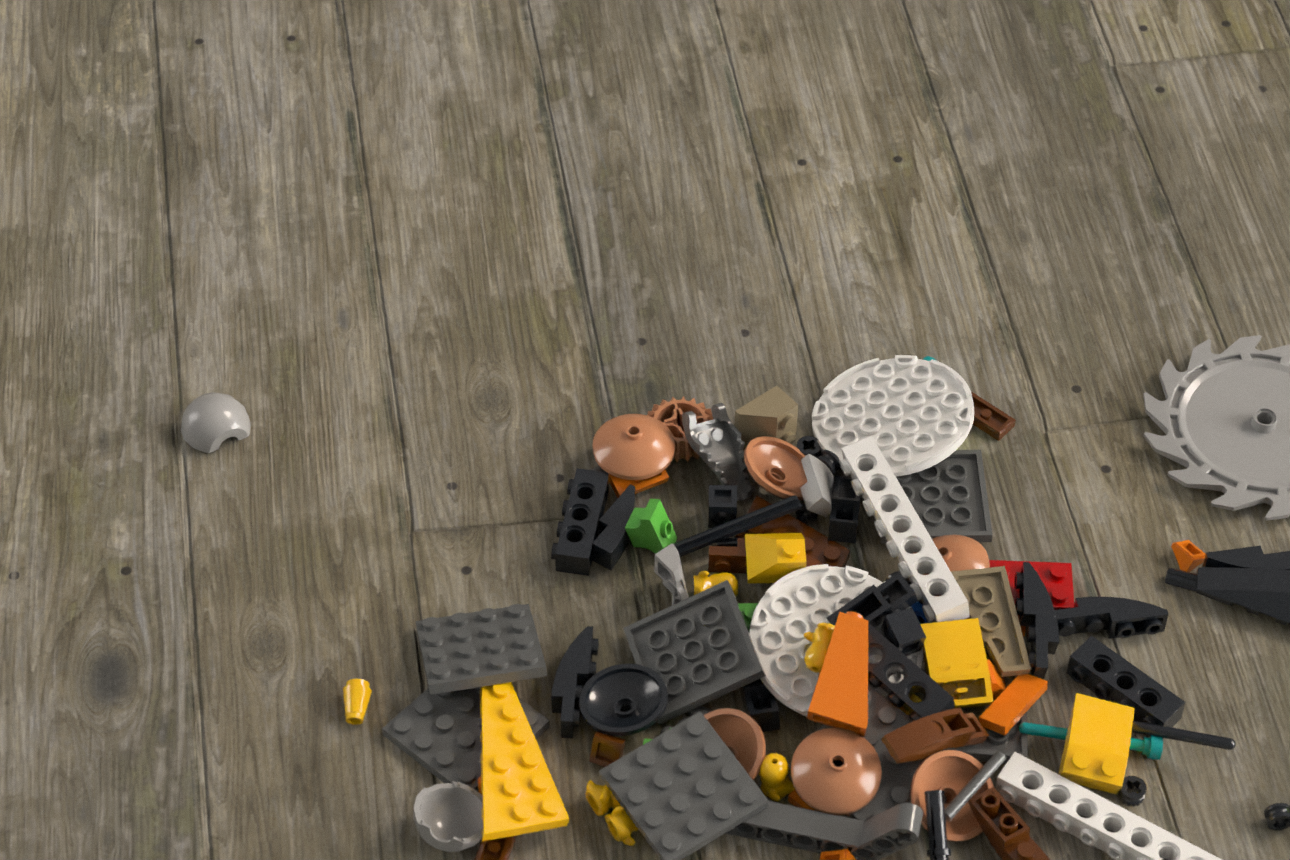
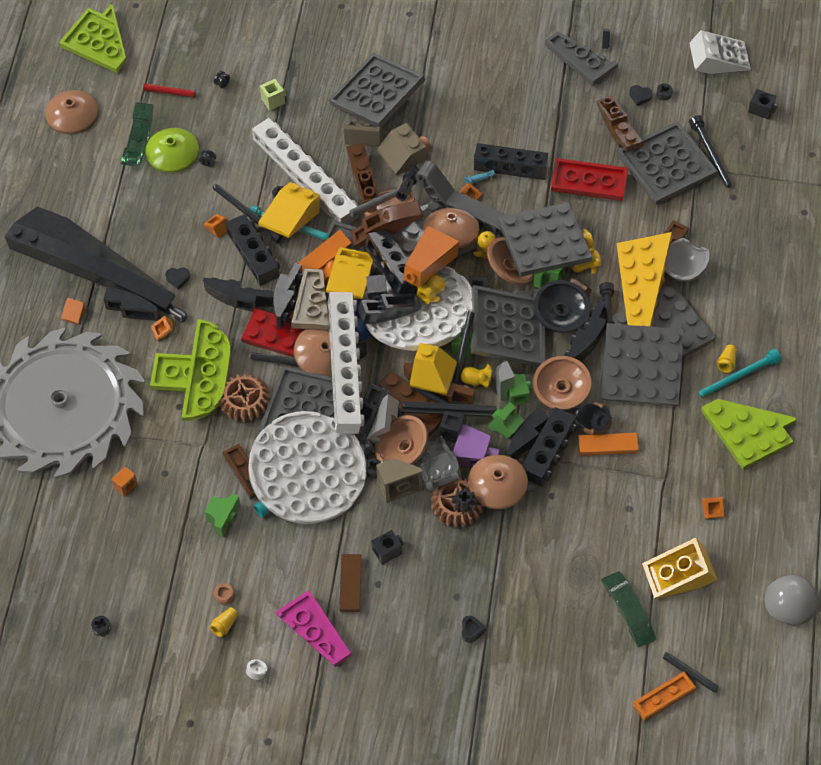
camera: 160 degrees left, 10 degrees up
none -> black bush [91,616,111,636]
none -> orange slope [111,467,138,496]
none -> lime plate [150,319,231,421]
none -> black tile [165,267,190,289]
none -> orange slope [204,214,228,238]
none -> bright green brick [204,493,241,537]
none -> yellow cone [210,607,238,637]
none -> nougat tile [214,583,234,605]
none -> nougat gear [219,373,270,423]
none -> white tile [246,659,267,680]
none -> black bar [251,352,299,367]
none -> dark pink wing [275,590,352,667]
none -> reddish brown tile [339,554,362,612]
none -> black brick [371,530,404,565]
none -> black bar [452,311,475,385]
none -> black gear [452,488,477,514]
none -> medium lavender torso [453,424,500,467]
none -> black tile [462,615,486,643]
none -> bright green brick [508,374,531,405]
none -> nougat dish [533,356,591,411]
none -> black hair [575,402,613,435]
none -> orange tile [578,433,639,456]
none -> black piece [599,282,614,328]
none -> clear green slope [601,571,656,648]
none -> orange tile [632,672,696,721]
none -> yellow slope [642,538,717,599]
none -> black bar [662,652,719,693]
none -> teal piece [699,348,782,398]
none -> lime wing [701,399,797,470]
none -> orange slope [701,497,725,519]

